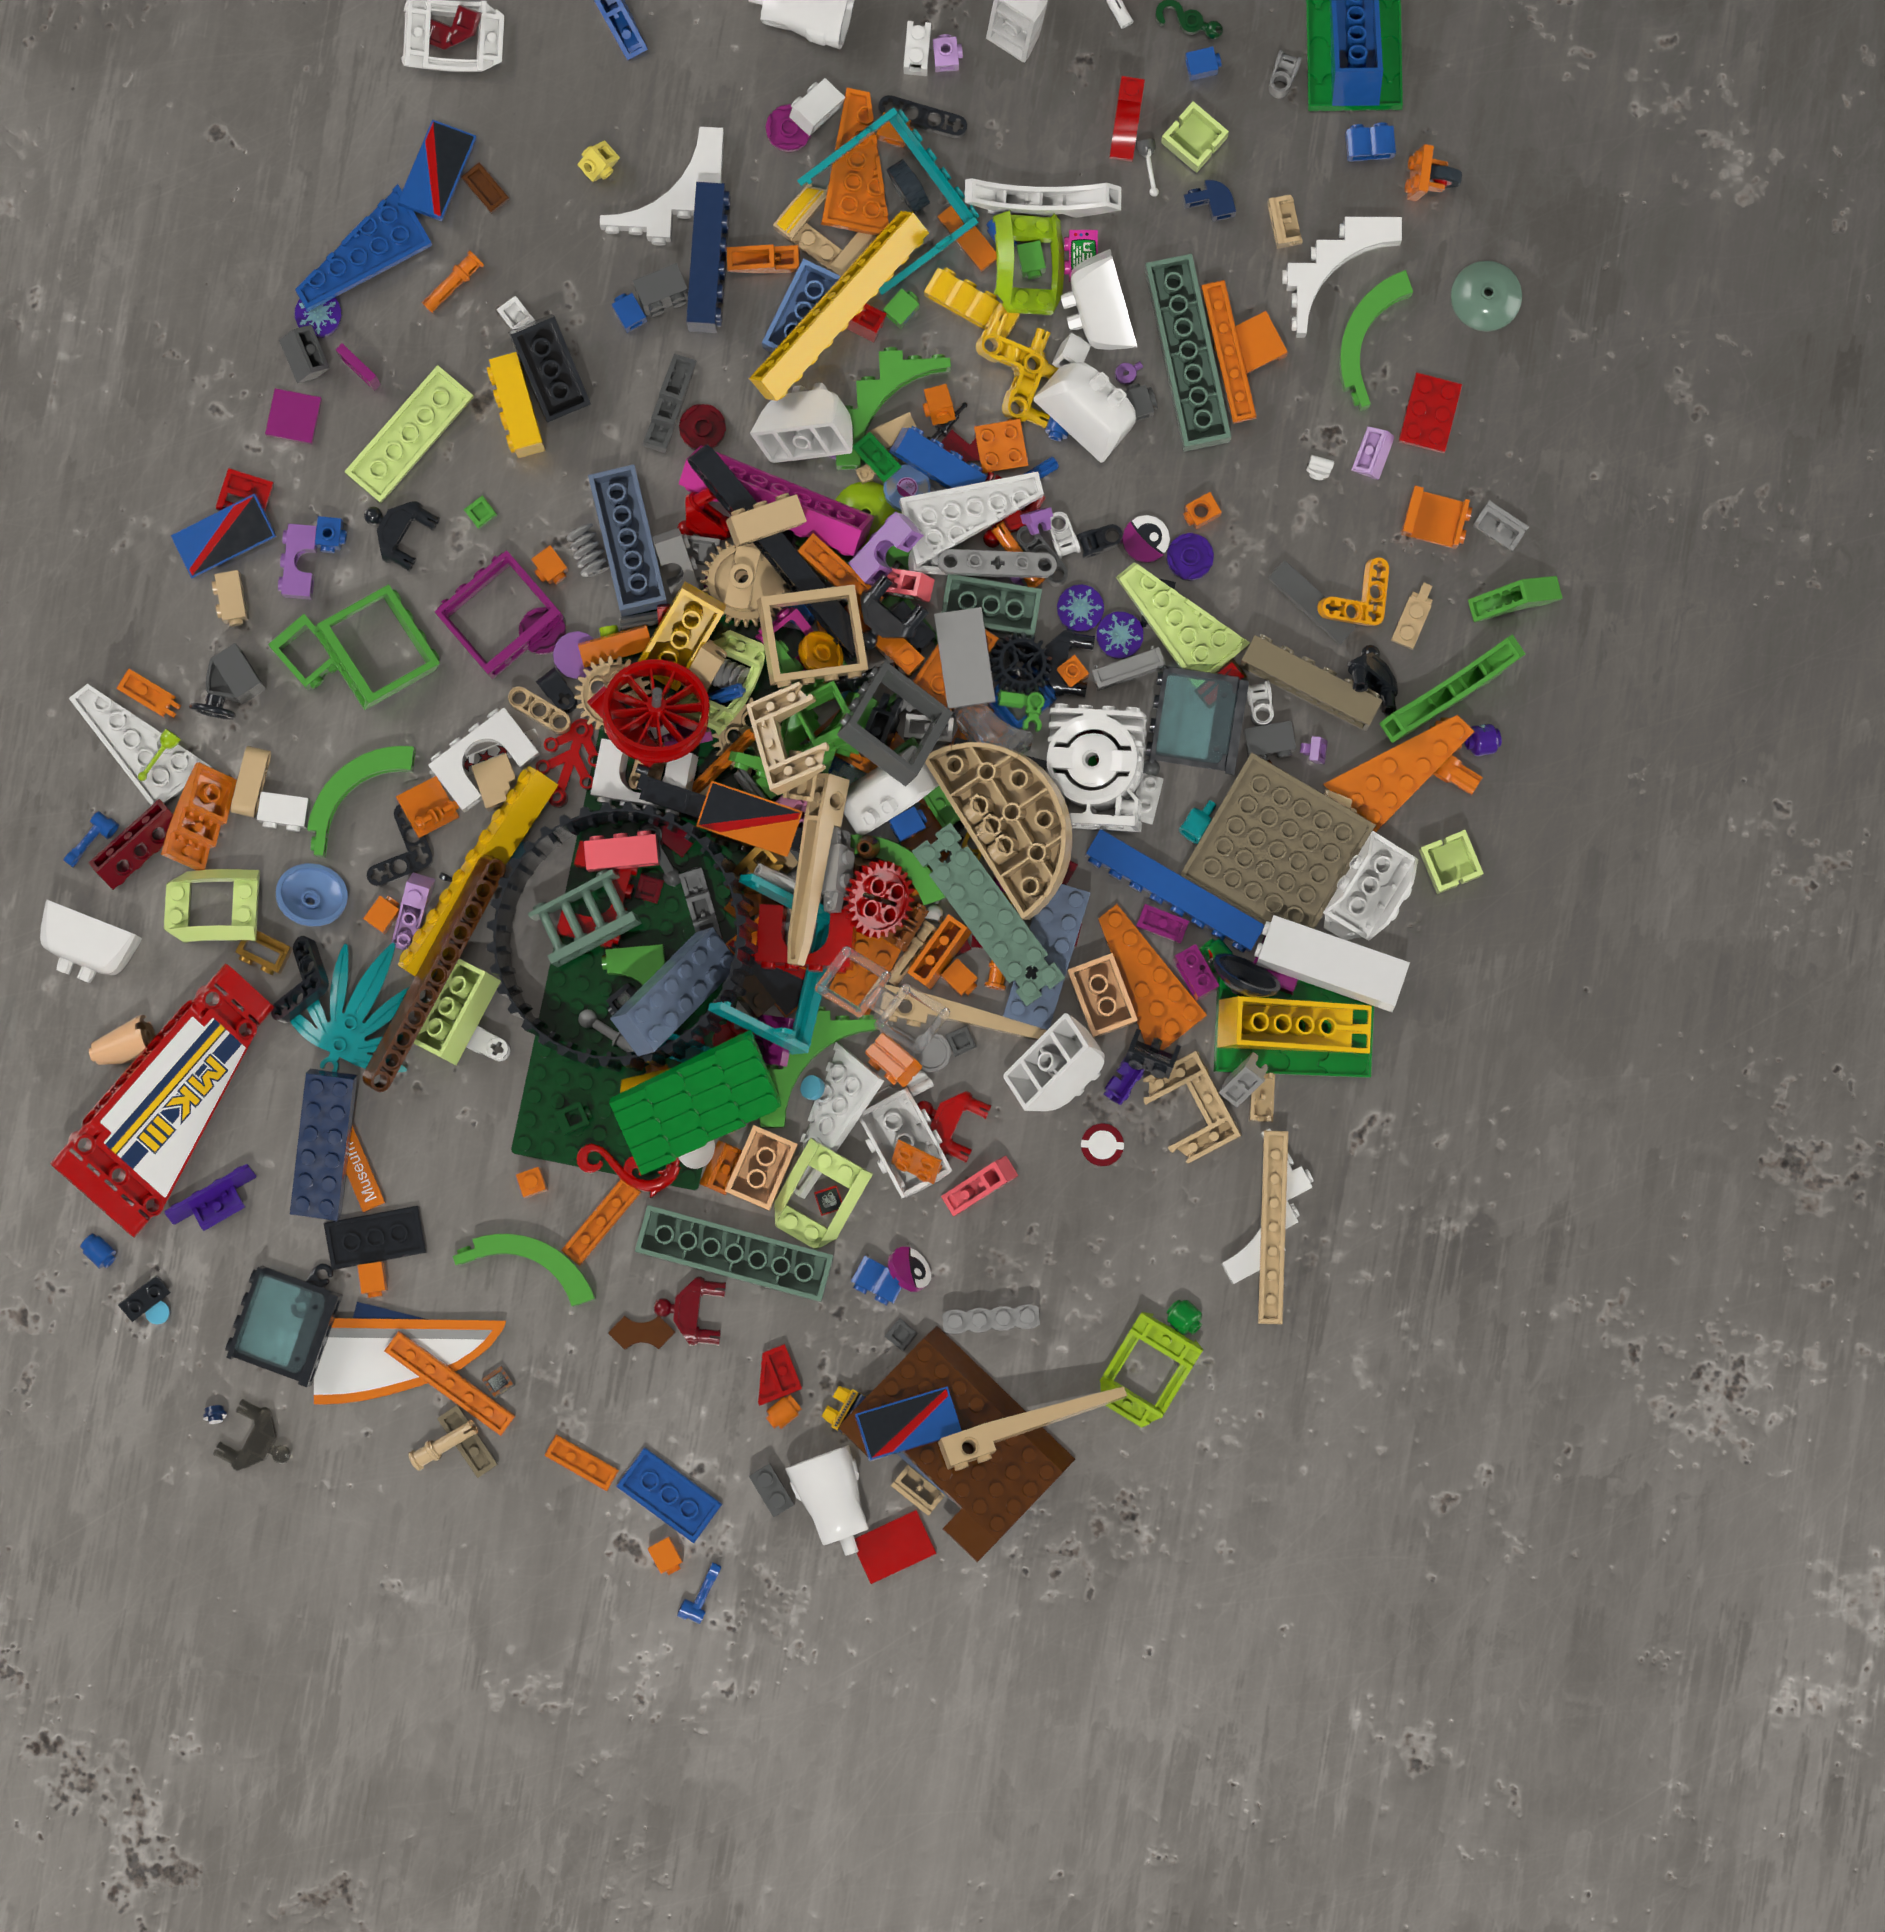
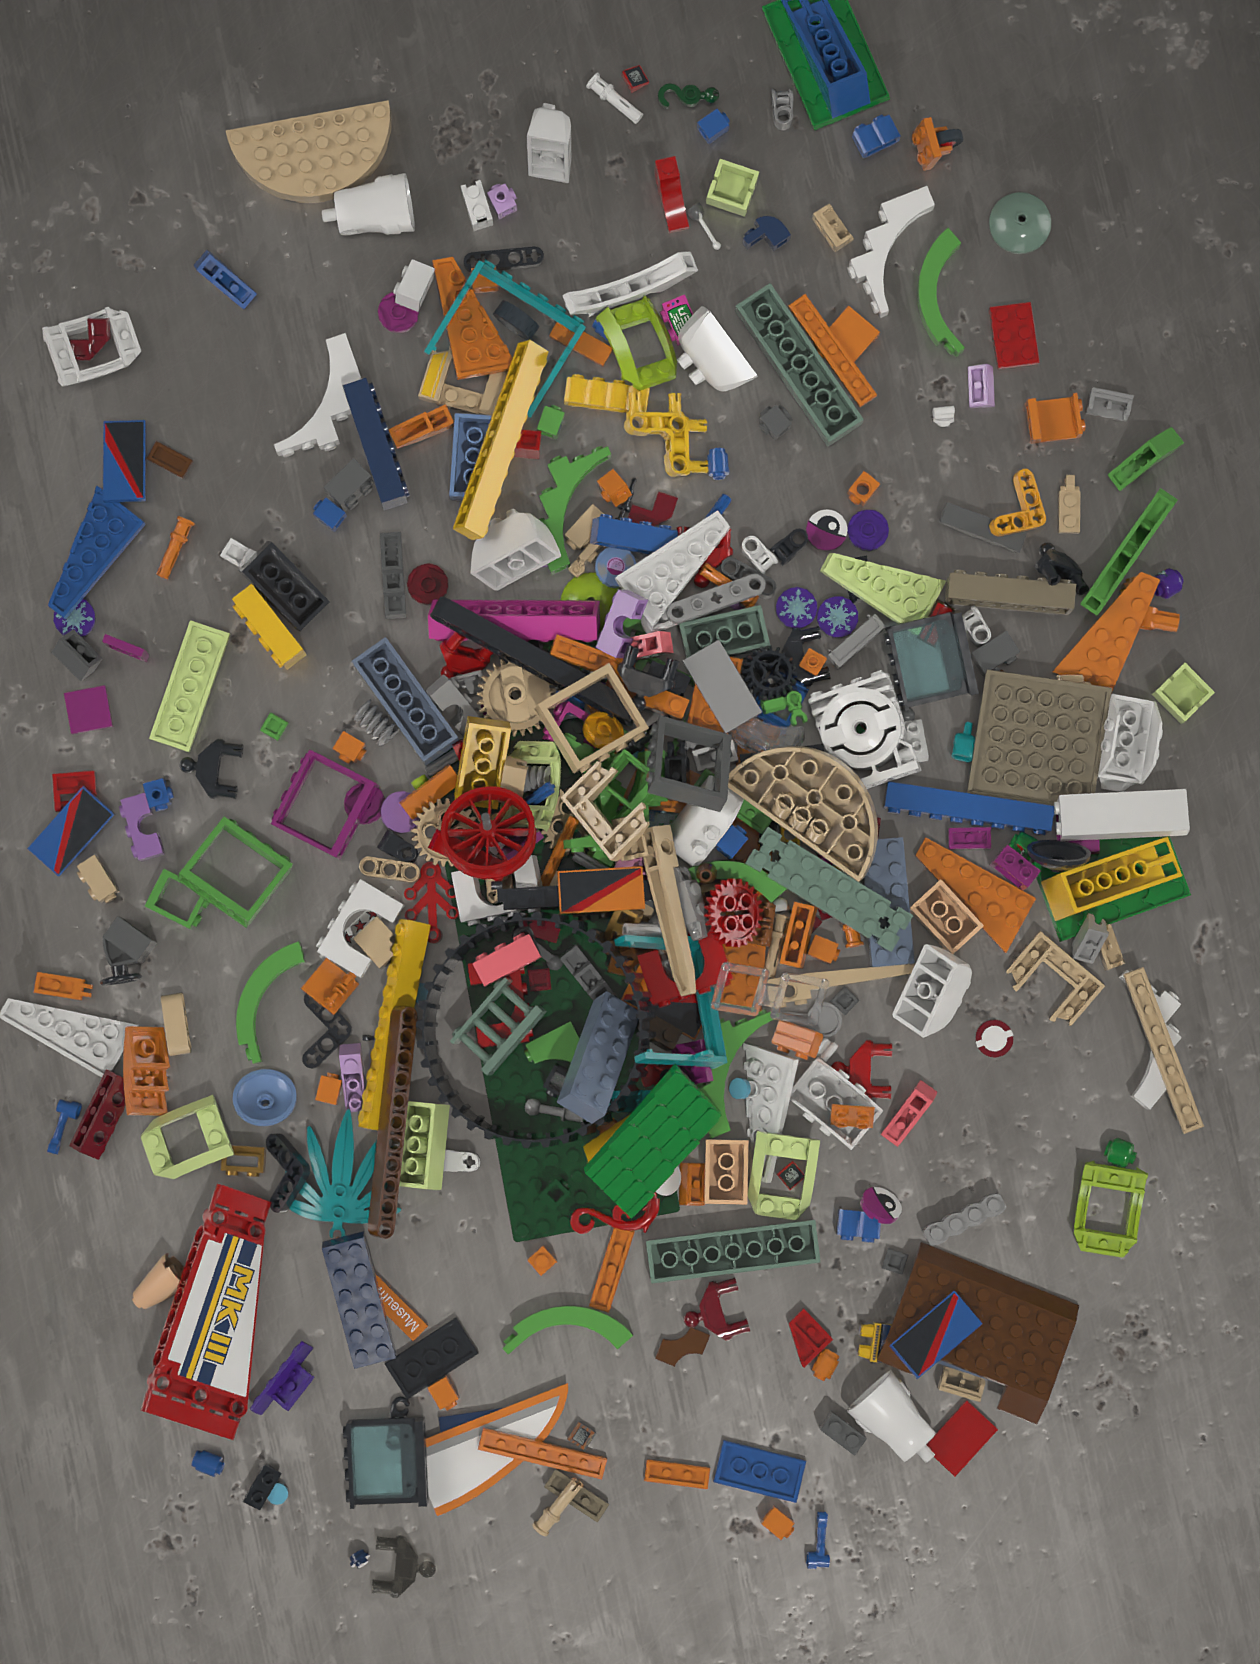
camera: 25 degrees left, 0 degrees up
white hips [40,900,142,983] -> none
lime hinge [138,728,181,781] -> none
white brick [257,792,311,832] -> none
light yellow brick [577,140,620,182] -> none
tan brick [726,493,806,547] -> none
green plate [852,432,902,483] -> none
tan piece [938,1387,1127,1471] -> none
orange hinge [974,419,1029,473] -> none
bright green brick [1017,240,1046,279] -> none
medium lavender tile [1020,507,1053,535] -> none
white hips [1034,362,1136,462] -> none
white brick [1052,333,1091,368] -> none
dark purple hinge [1103,1057,1144,1105] -> none
medium lavender piece [1115,361,1143,385] -> none
black window [1124,1029,1181,1079] -> none
medium lavender tile [1300,736,1328,764] -> none

